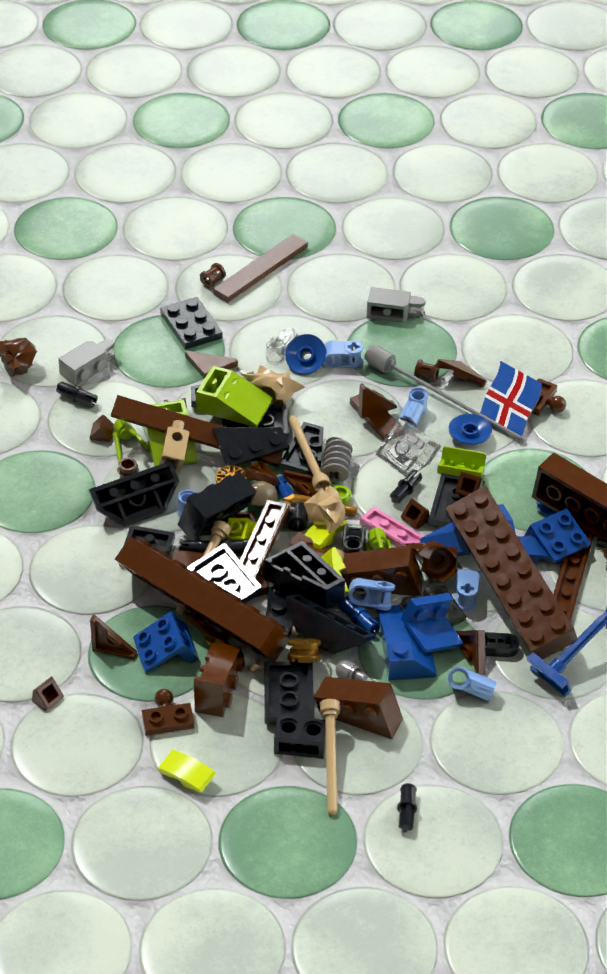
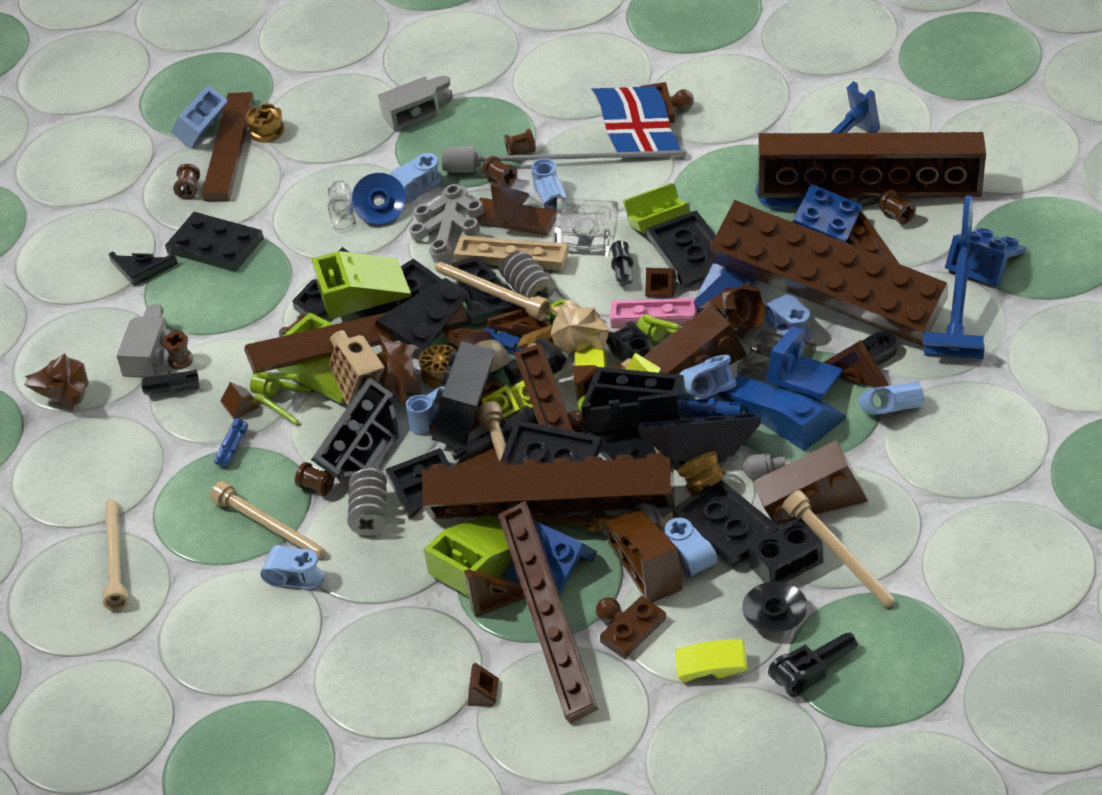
camera: 30 degrees left, 0 degrees up
reddish brown plate [117,458,139,477] -> none
tile [185,351,238,379] -> none
tan hair [241,365,306,405] -> none
black axle [397,783,417,832] -> none
reddish brown tile [435,359,487,387] -> none
blue dish [448,414,492,445] -> none
reddish brown slope [455,471,483,496] -> none
none -> black tile [108,251,178,286]
none -> reddish brown bush [163,331,193,369]
none -> light blue brick [171,85,228,148]
none -> tan piece [210,481,326,558]
none -> blue axle [214,418,248,468]
none -> pearl gold wheel [245,103,285,143]
none -> light blue piece [260,545,324,590]
none -> reddish brown bush [295,462,335,496]
none -> light grey piece [347,468,387,537]
none -> reddish brown hair [376,332,422,410]
none -> light grey plant [409,184,484,263]
none -> lime slope [423,514,513,597]
none -> tan plate [454,236,569,270]
none -> reddish brown bush [481,156,518,187]
none -> reddish brown tile [498,501,599,723]
none -> light blue piece [665,518,718,578]
none -> black dish [742,581,807,633]
none -> black connector [768,632,858,697]

